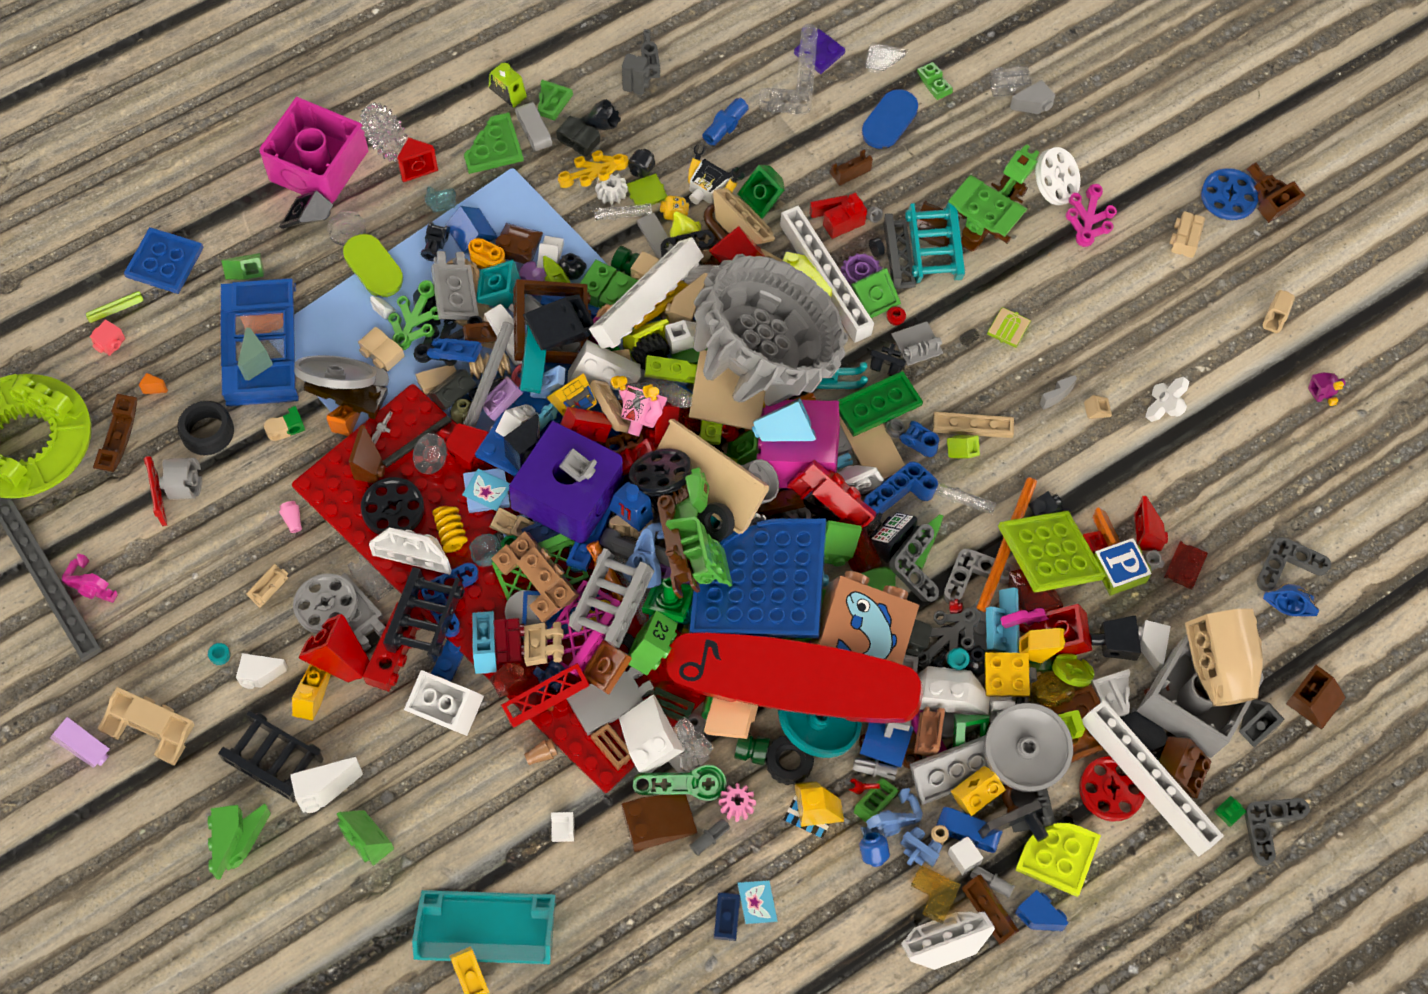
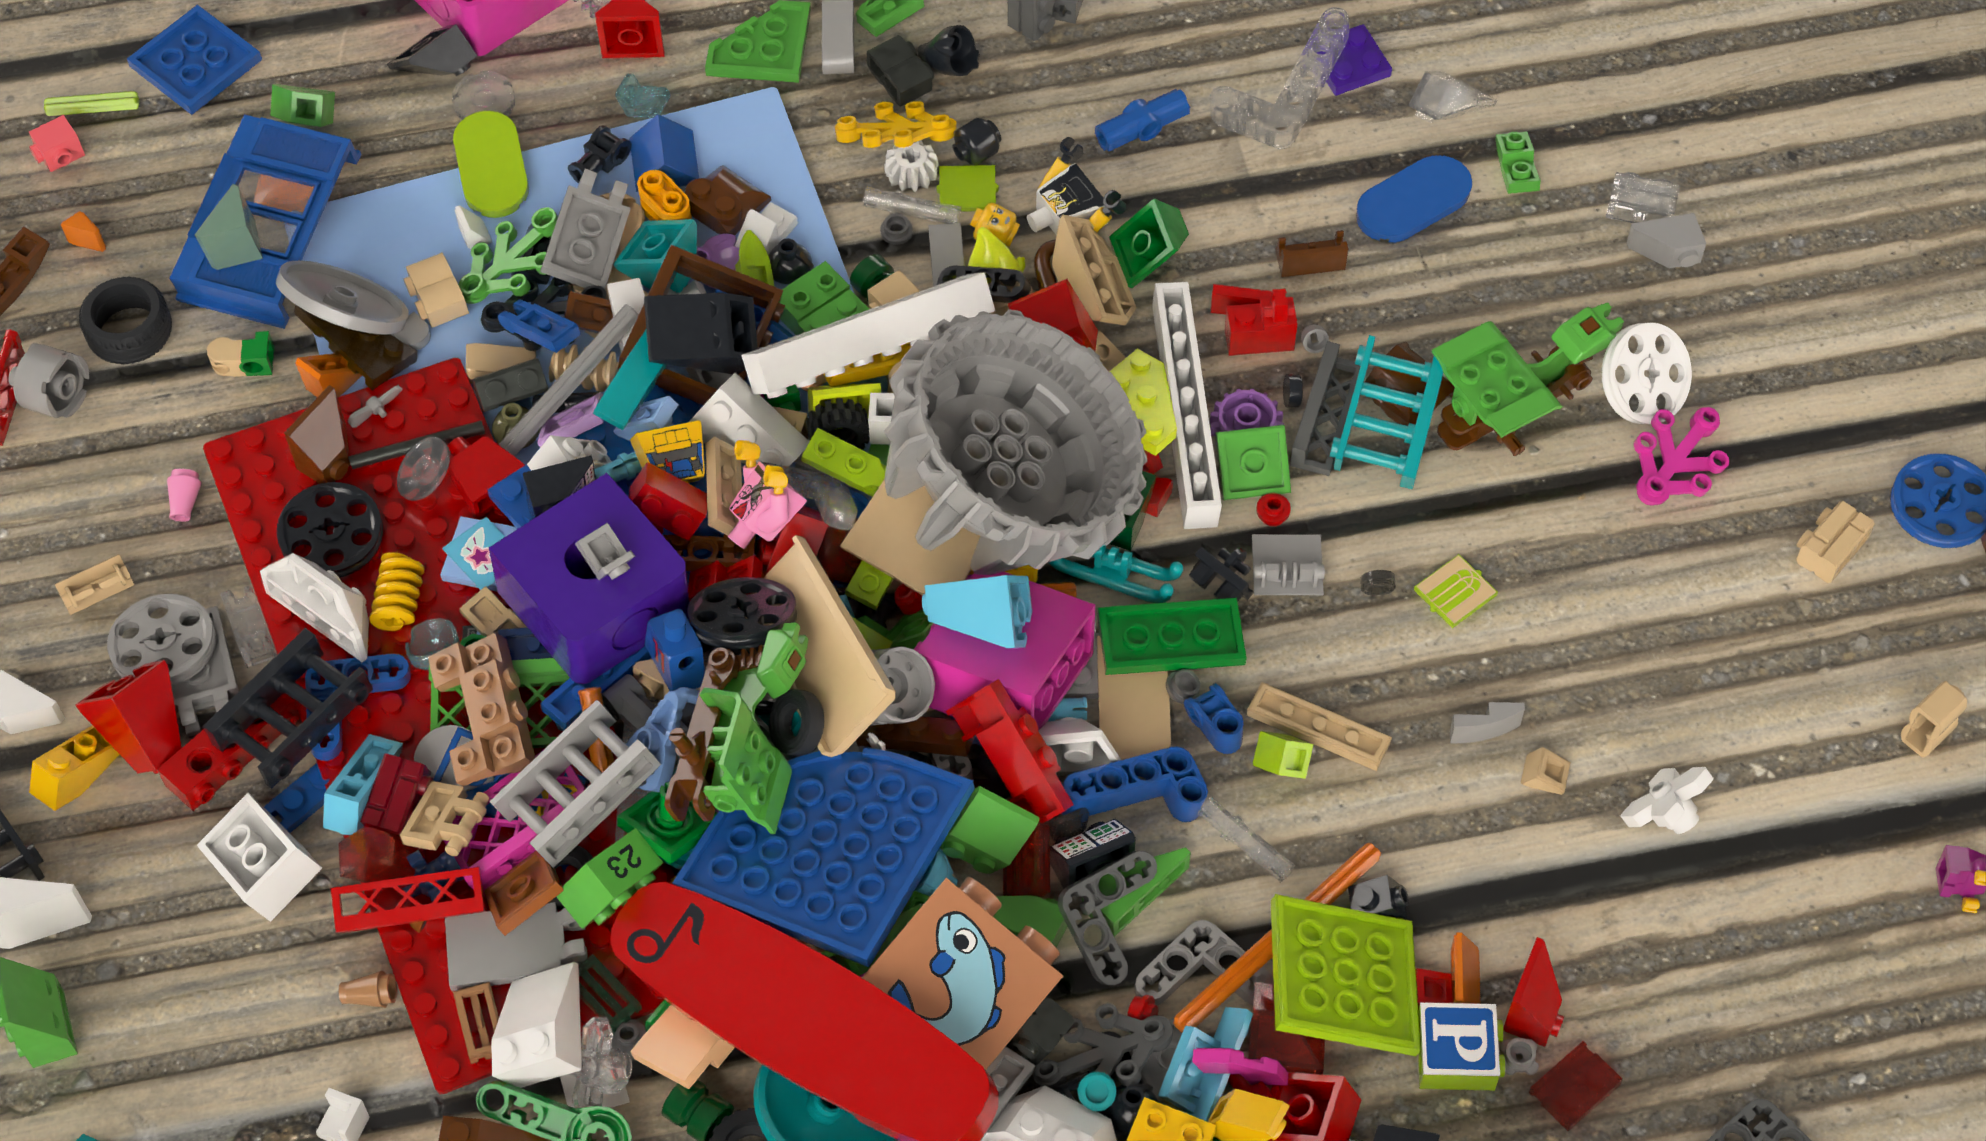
camera: 25 degrees right, 5 degrees down
none -> flat silver plate [880,213,913,245]

